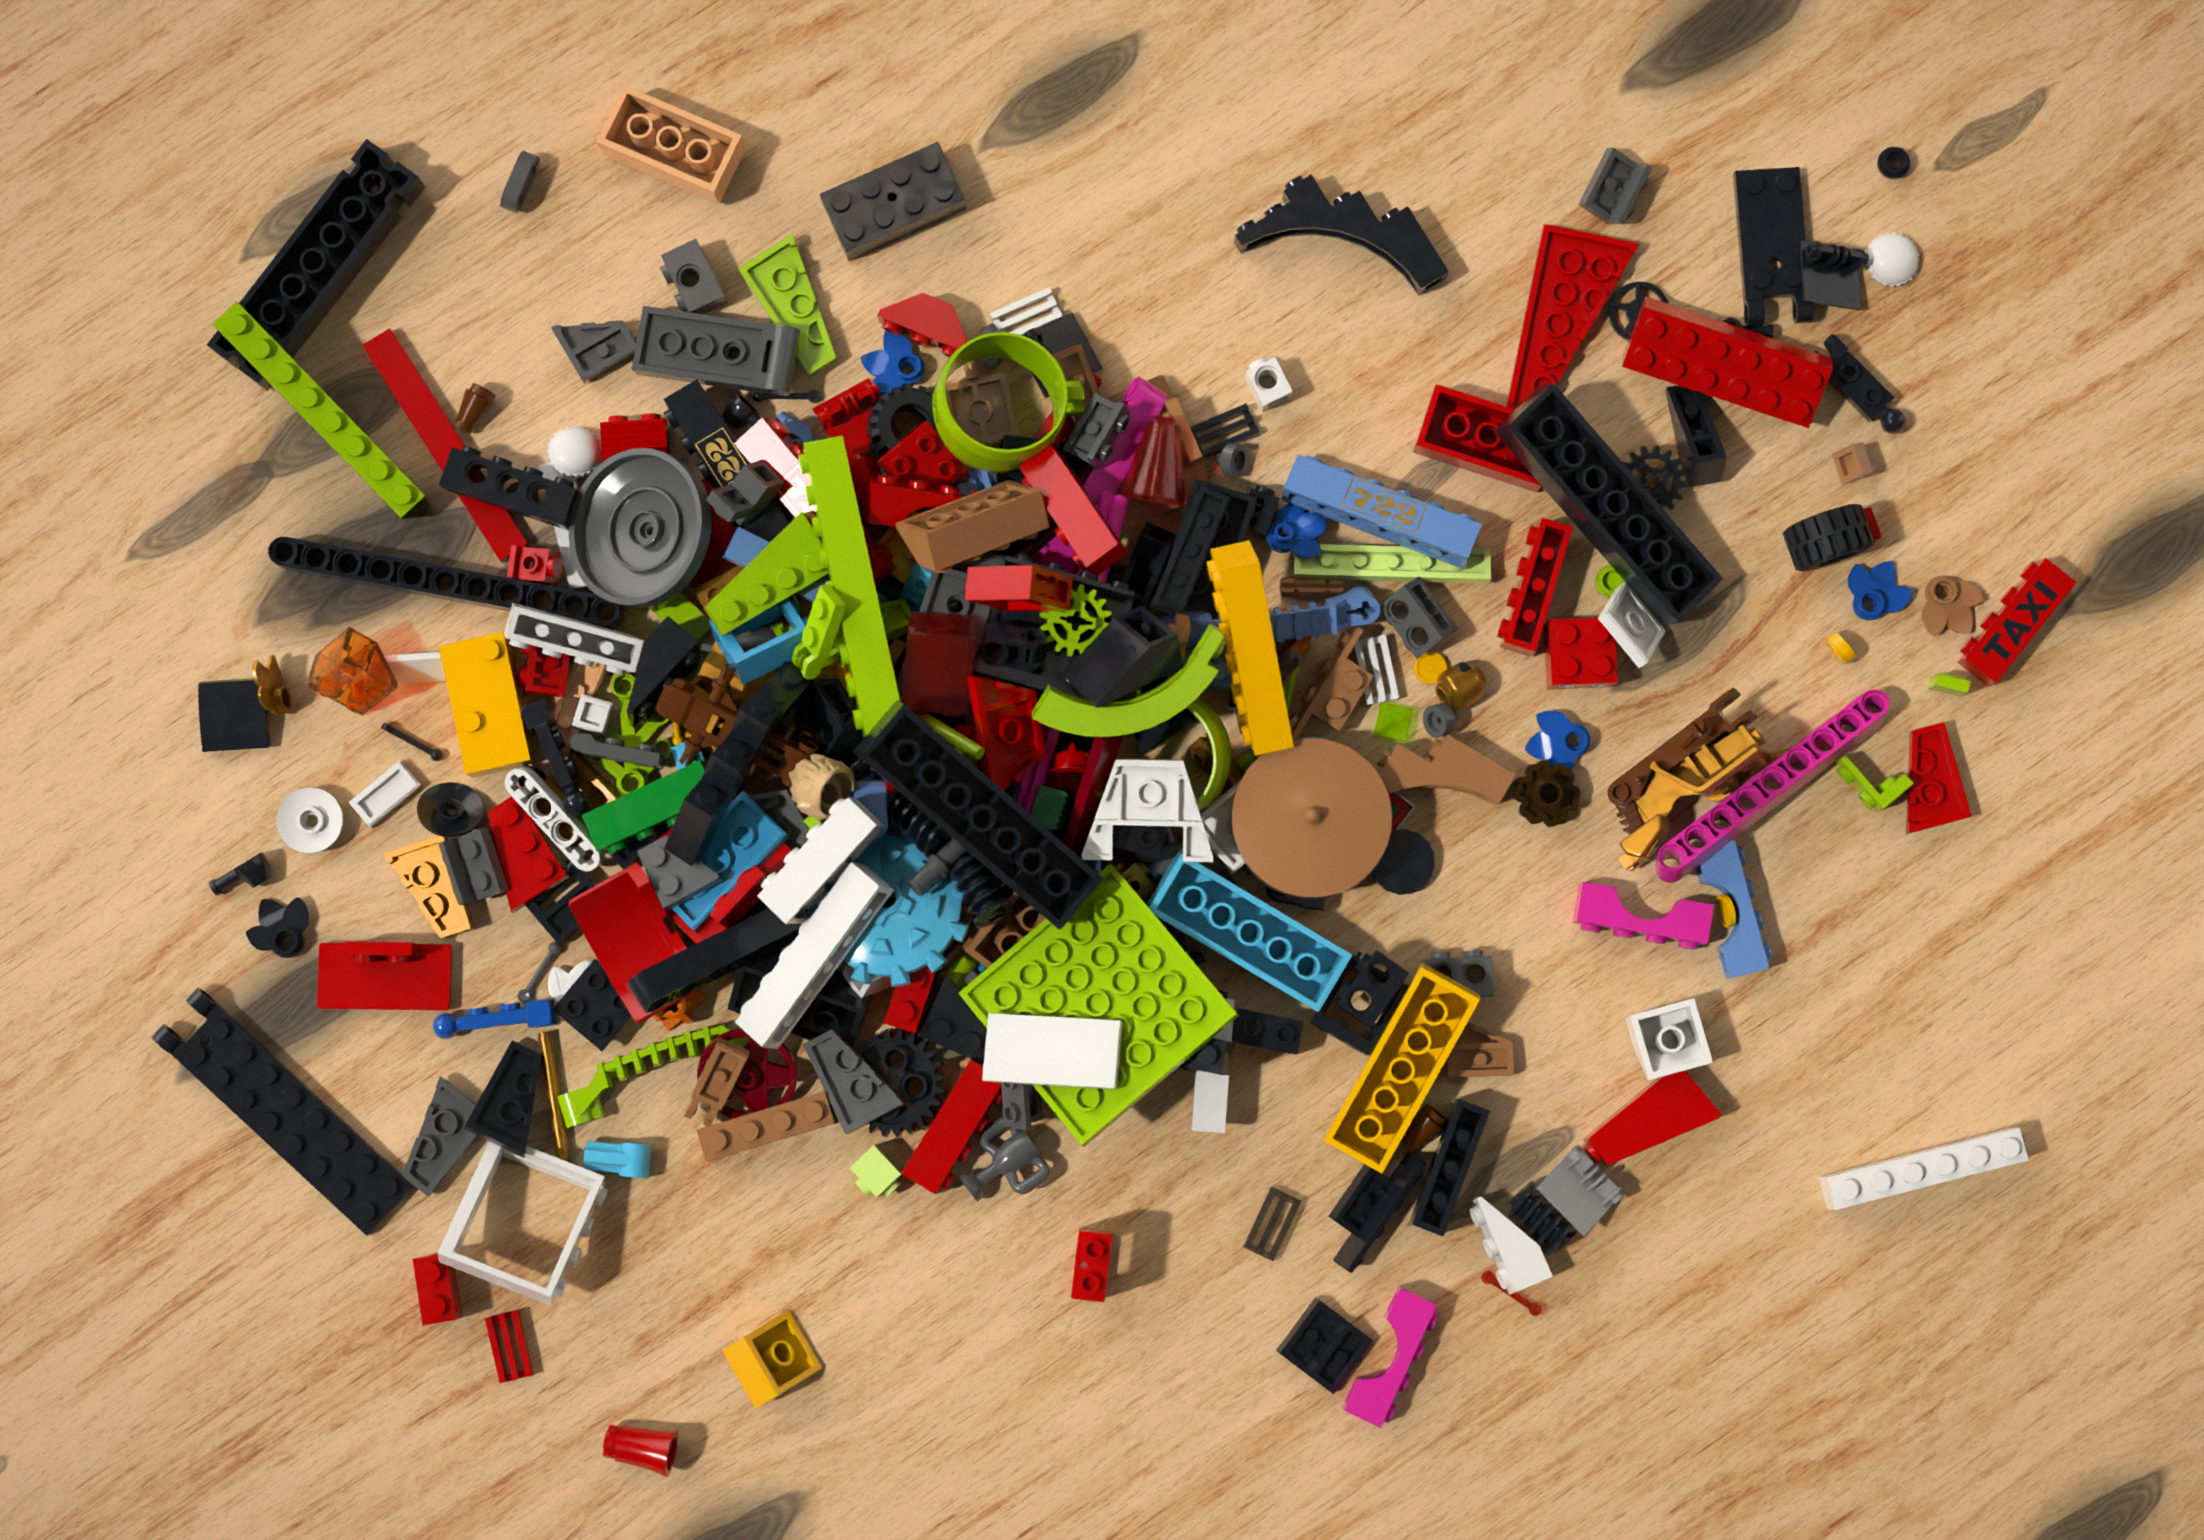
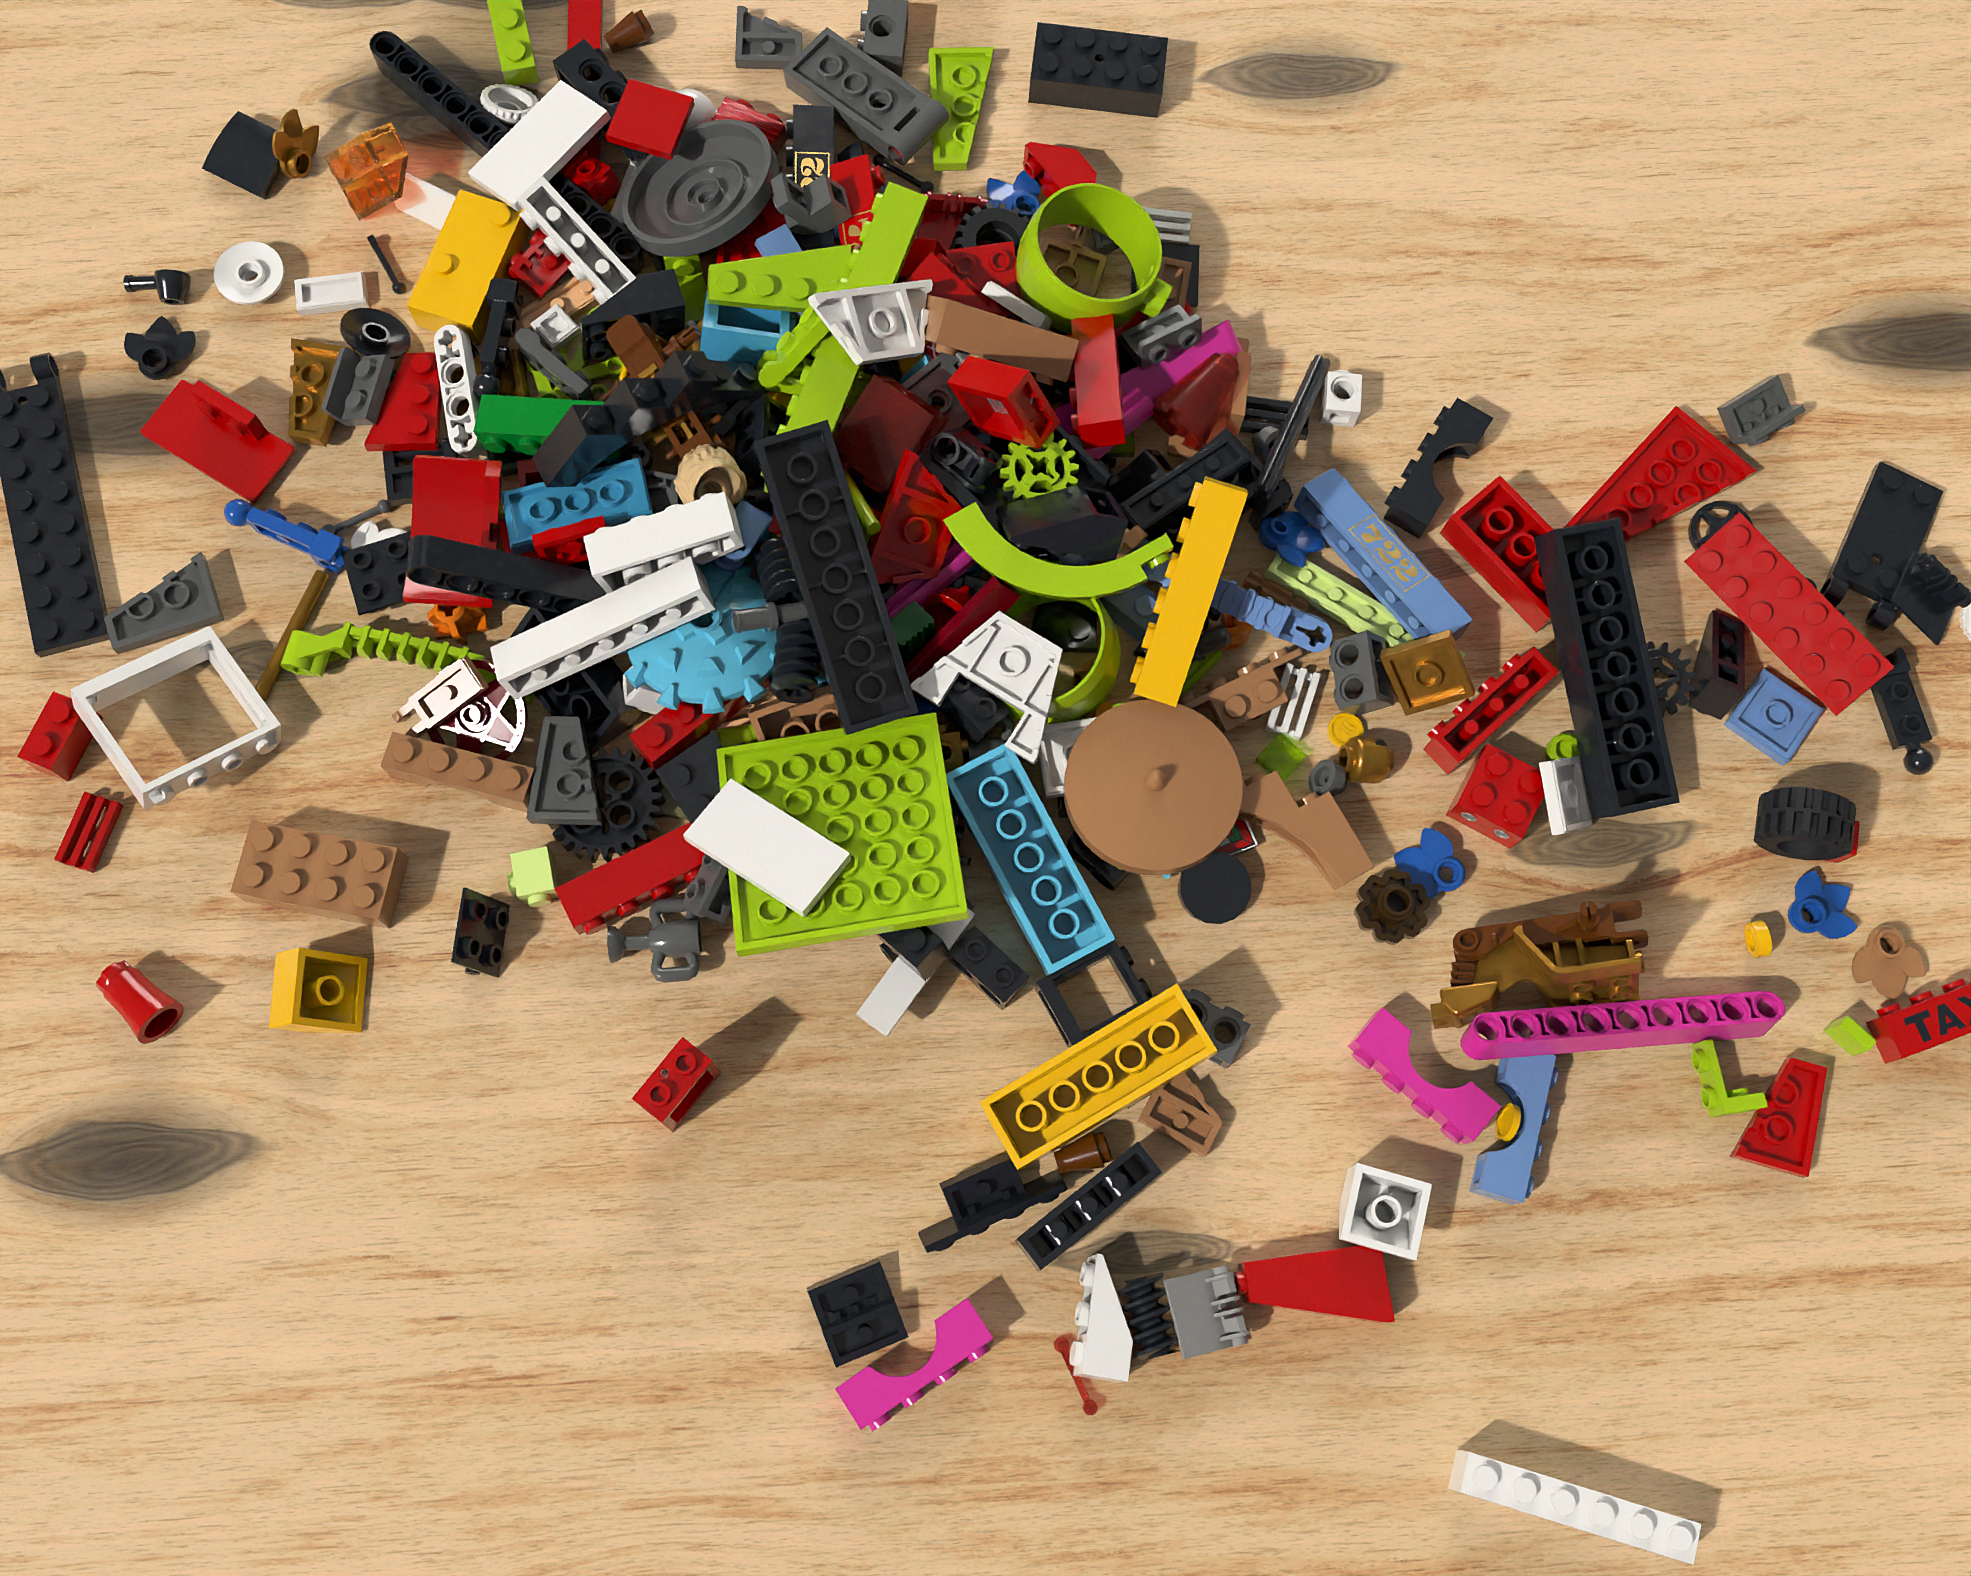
camera: 25 degrees right, 10 degrees down
black wing [465,1040,542,1158] -> none
medium azure piece [583,1141,652,1178] -> none
dark grey wing [637,836,723,911] -> none
black arch [1234,174,1449,296] -> none
clear smoke tile [1243,1187,1301,1261] -> none
black brick [1336,950,1409,1029] -> none
medium nougat tile [1832,442,1876,484] -> none
none -> medium nougat brick [231,820,409,929]
none -> black hinge [451,888,510,978]
none -> white tile [468,80,611,212]
none -> white hat [480,84,539,125]
none -> red tile [606,78,695,161]
none -> white wing [808,279,933,366]
none -> white tile [982,281,1053,331]
none -> black axle [1253,354,1331,500]
none -> pearl gold plate [1380,630,1475,716]
none -> black arch [1384,397,1493,539]
none -> medium blue tile [1723,668,1824,766]

